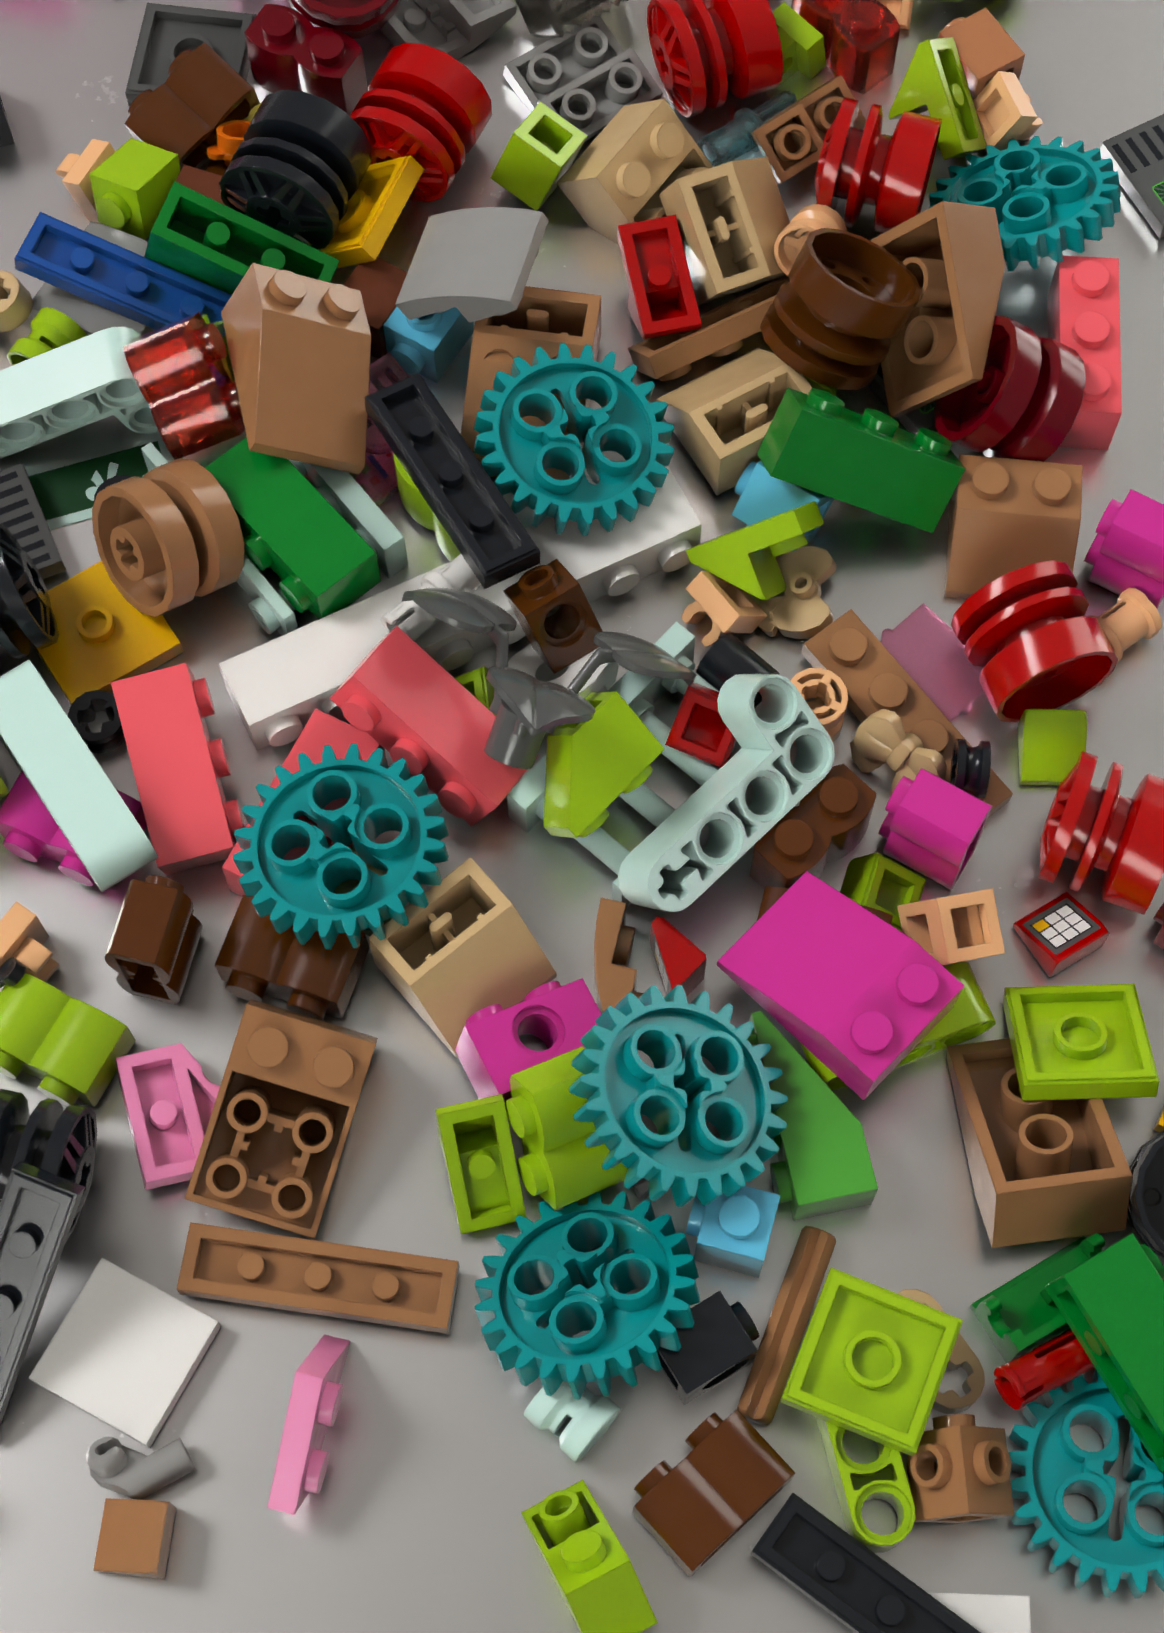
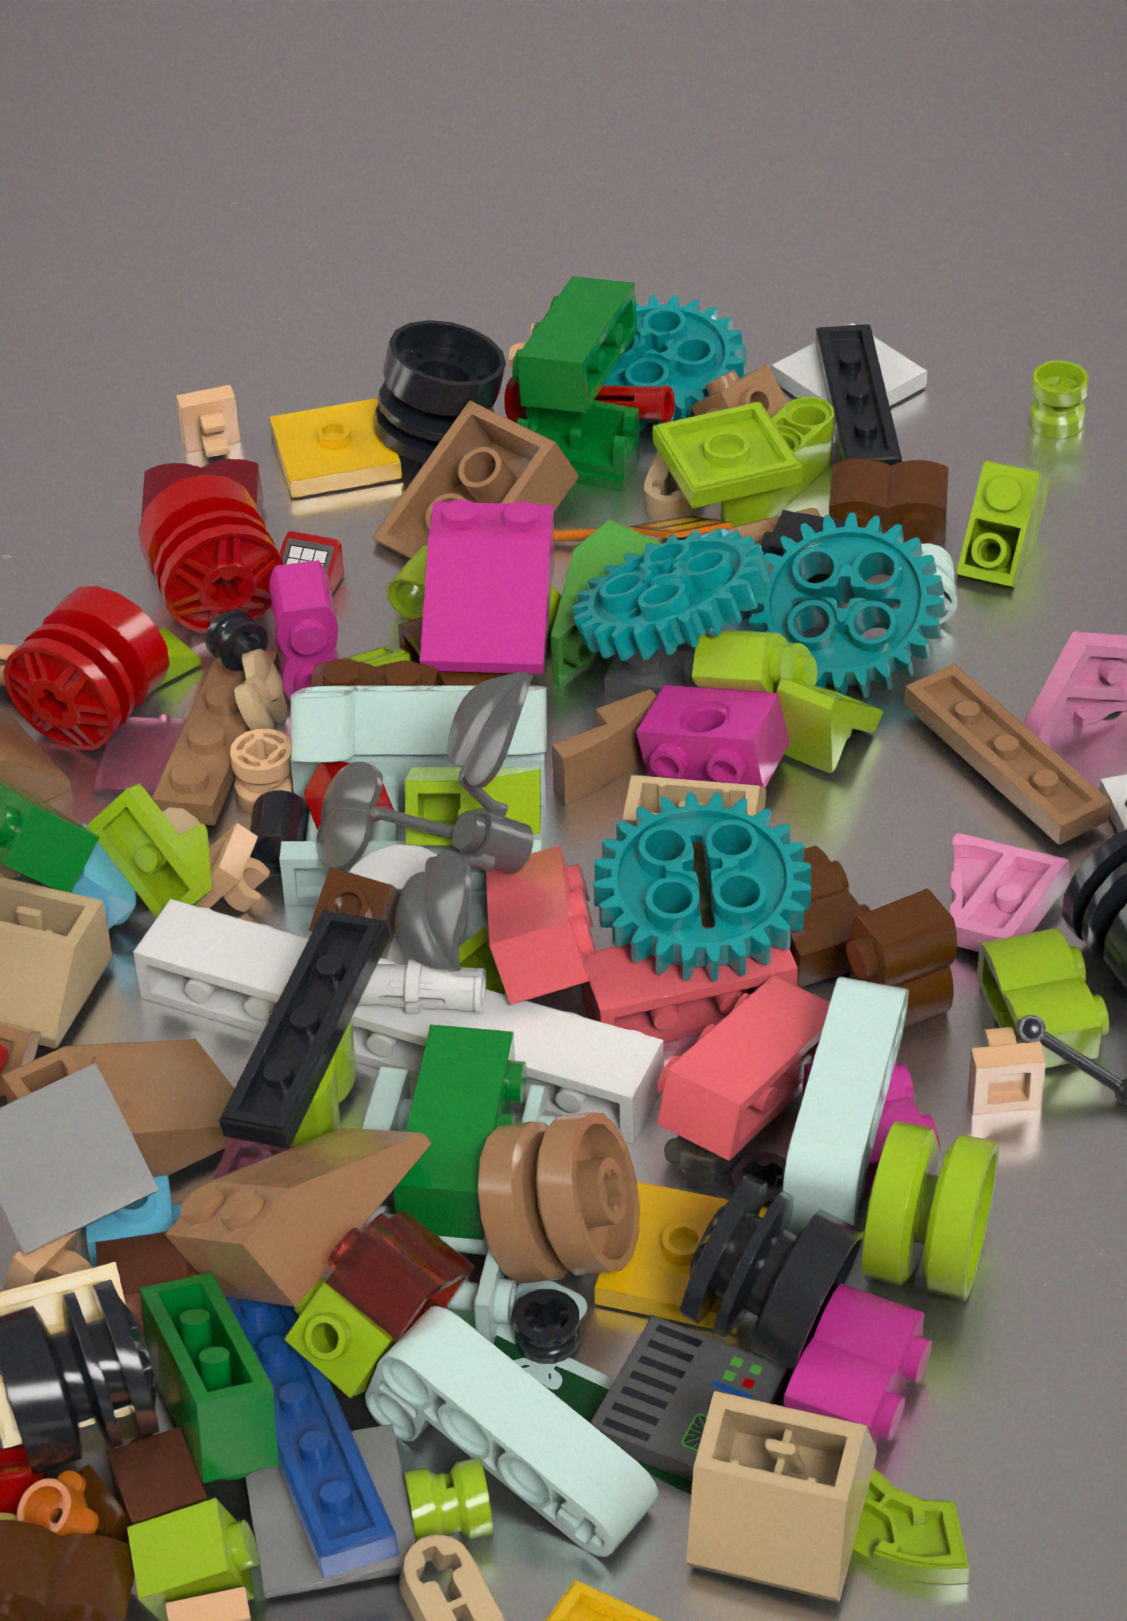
camera: 130 degrees left, 25 degrees down
medium nougat slope [185,999,378,1239] -> none
teal gear [473,343,674,536] -> none
red slope [650,916,707,997] -> none
light nougat brick [897,888,1005,965] -> none
lime tile [1002,984,1160,1101] -> none
none -> orange piece [554,516,733,542]

